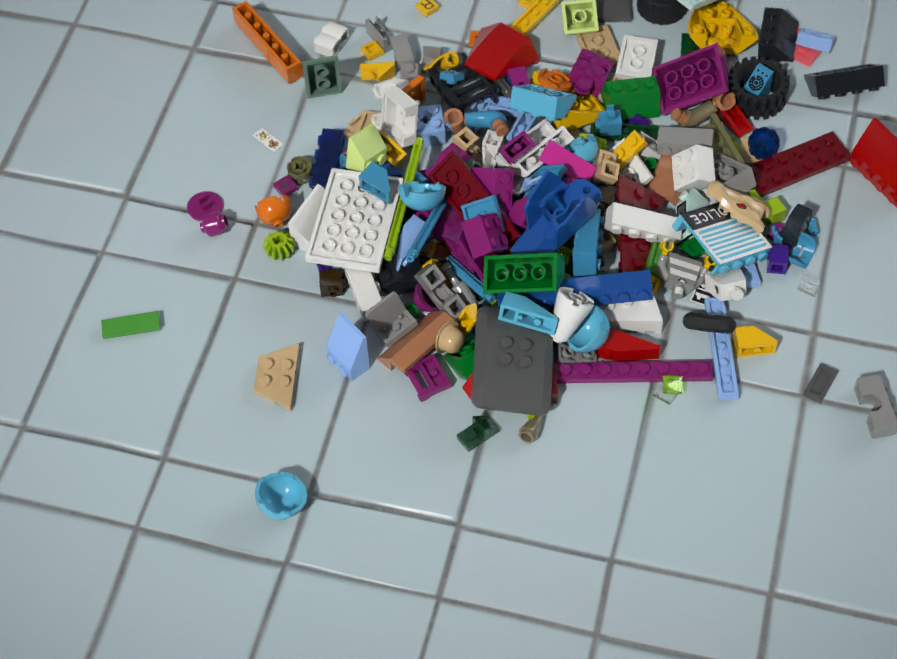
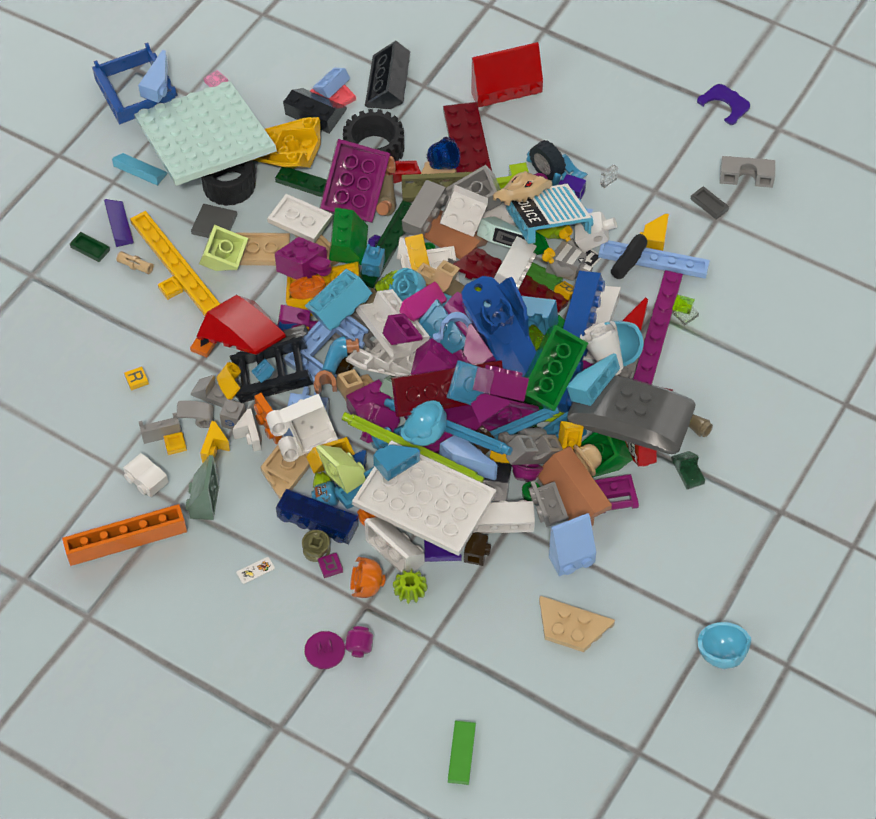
camera: 75 degrees left, 0 degrees up
dark azure slope [744,63,774,96] -> none

